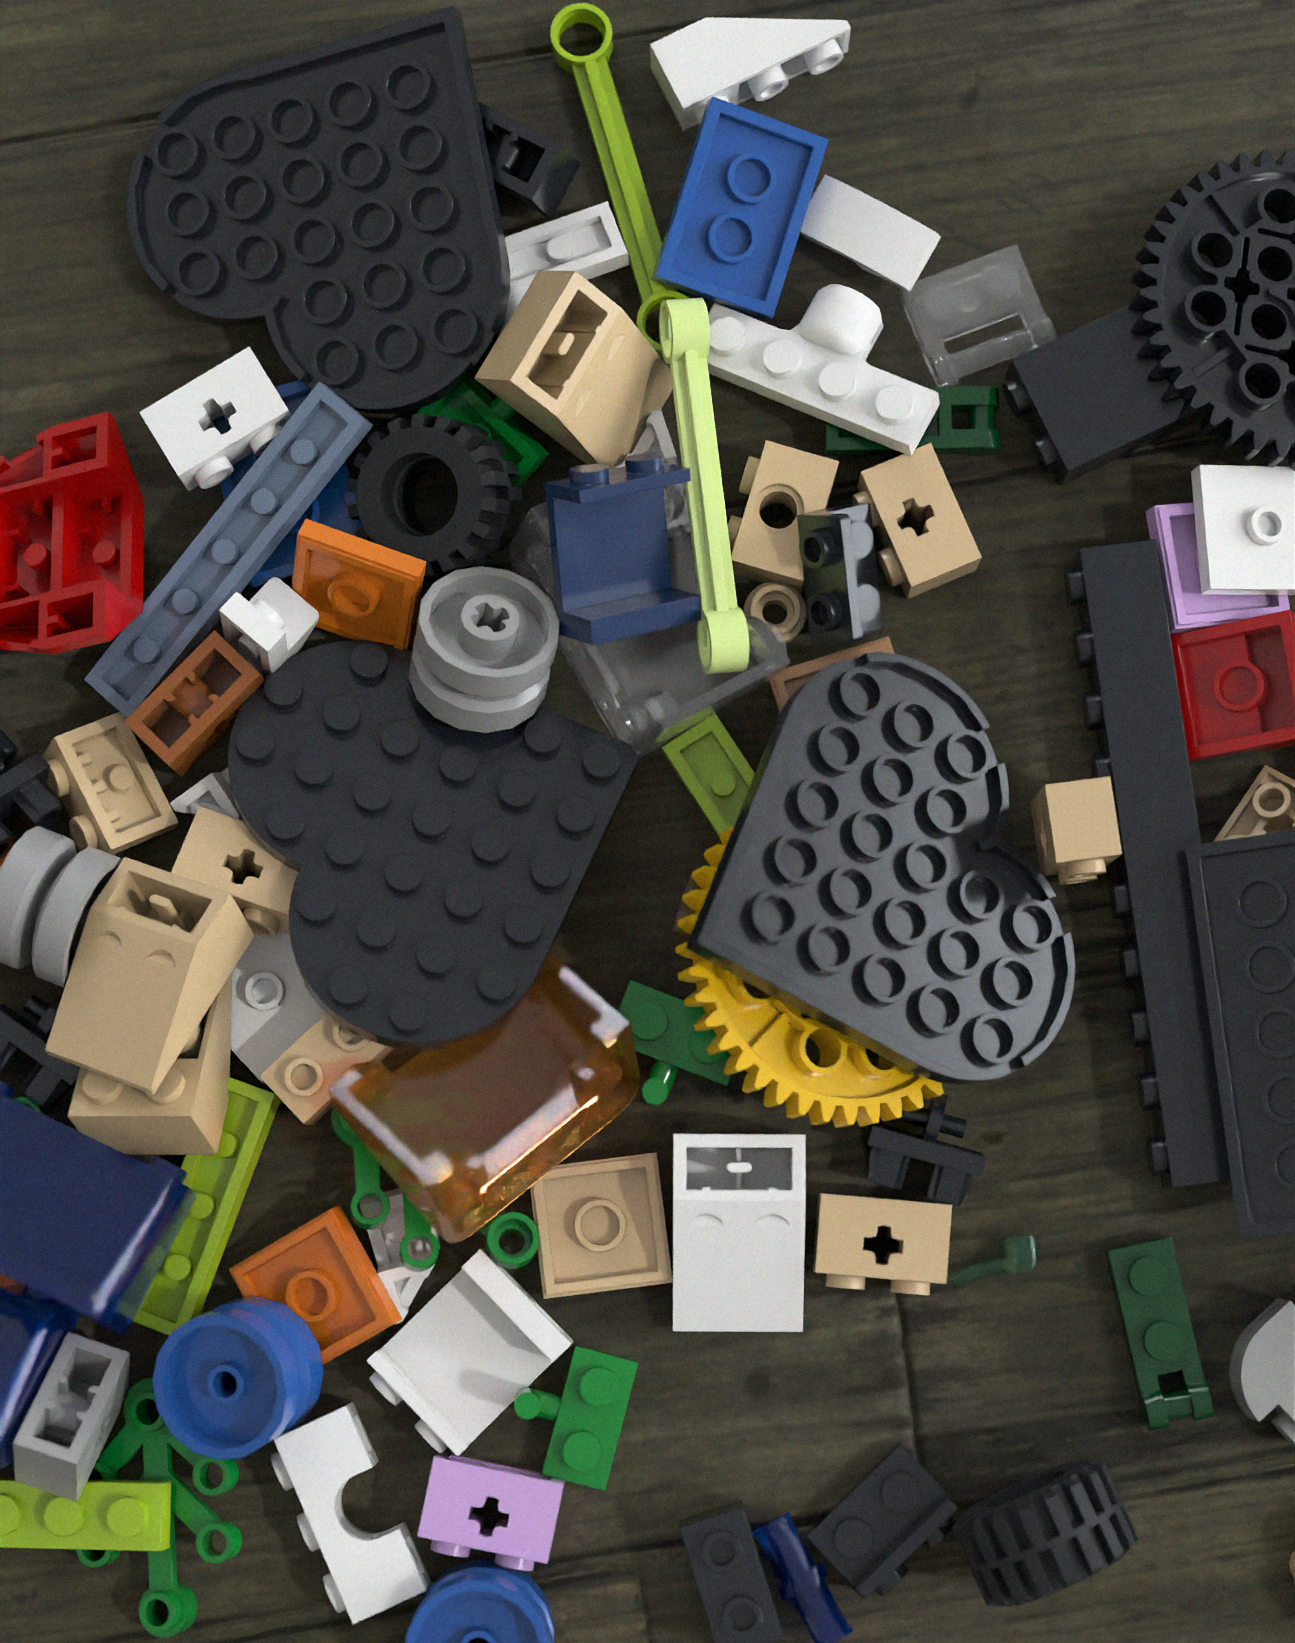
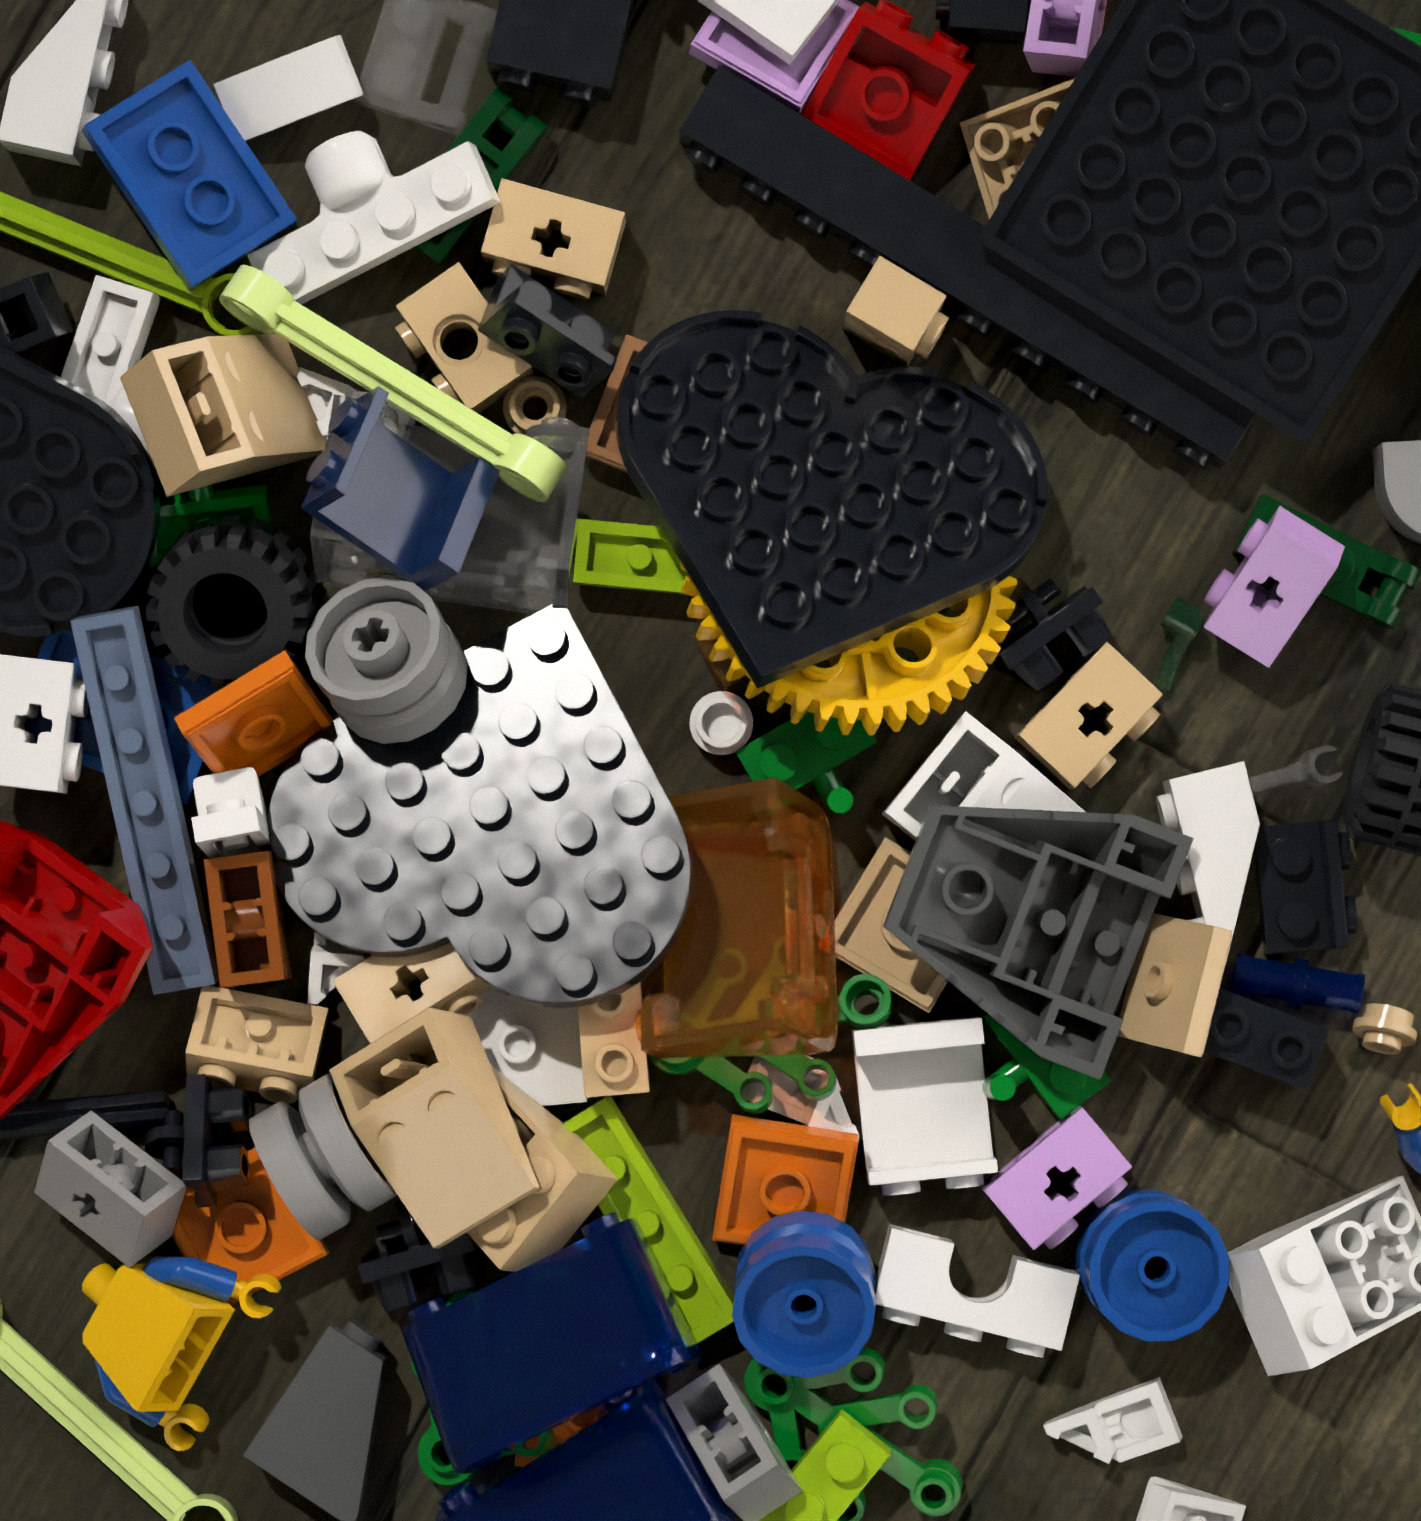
camera: 60 degrees left, 5 degrees up
none -> white plate [689,691,753,755]
none -> dark grey wedge [883,805,1194,1080]
none -> tan plate [1117,913,1233,1057]
none -> white slope [1156,761,1260,965]
none -> lavender brick [1204,506,1345,668]
none -> clear hand [1249,745,1343,793]

